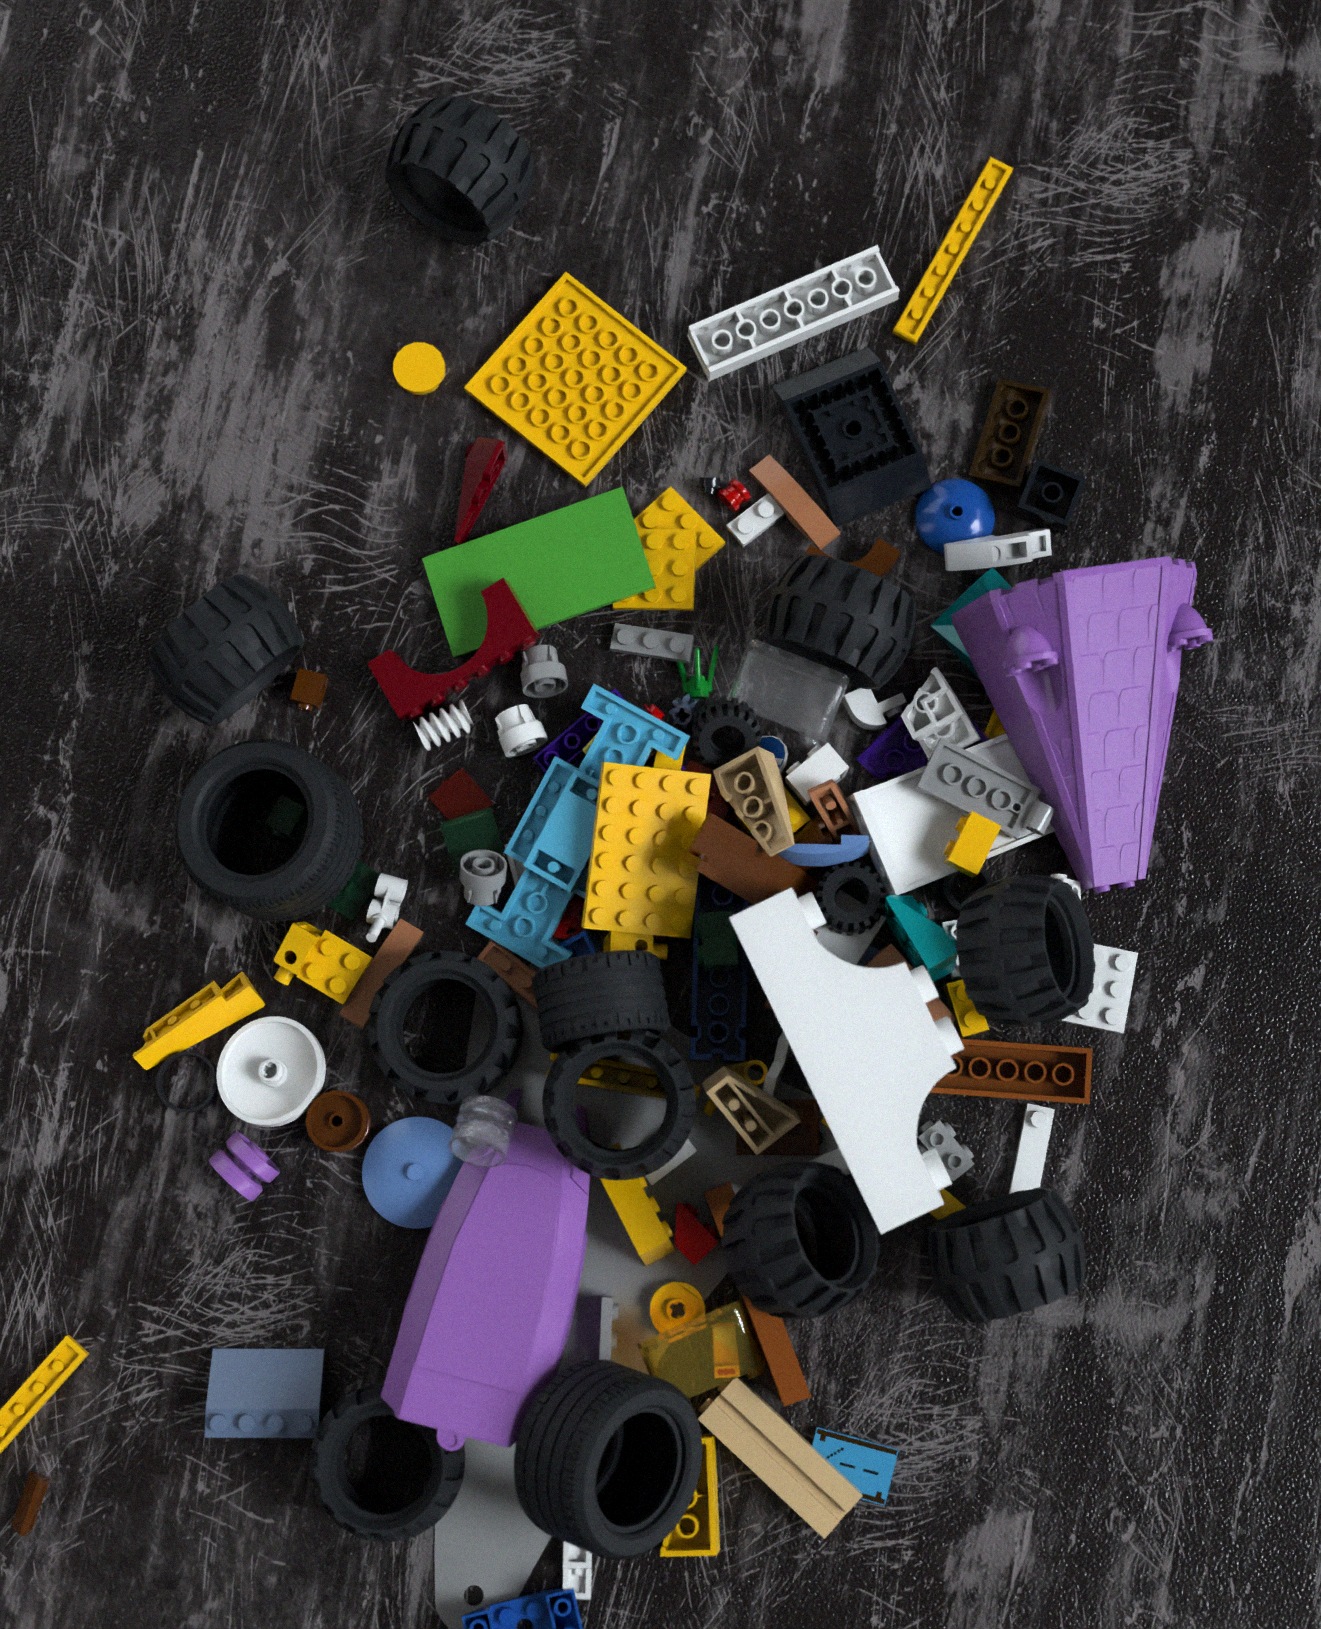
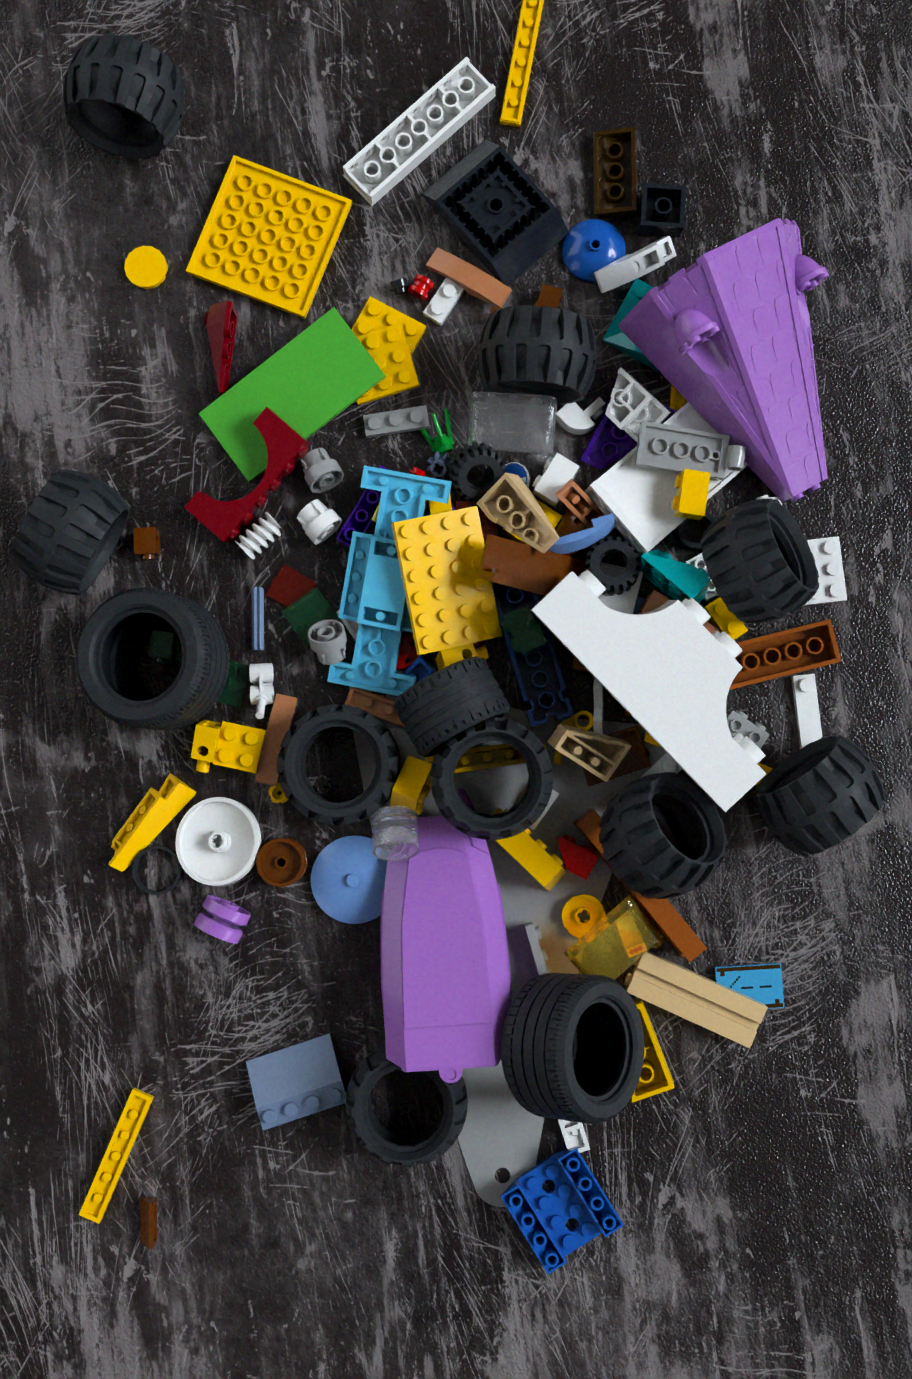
camera: 20 degrees left, 5 degrees up
none -> sand blue axle [251,587,264,651]
none -> yellow plate [269,782,288,804]
none -> yellow brick [388,755,432,822]

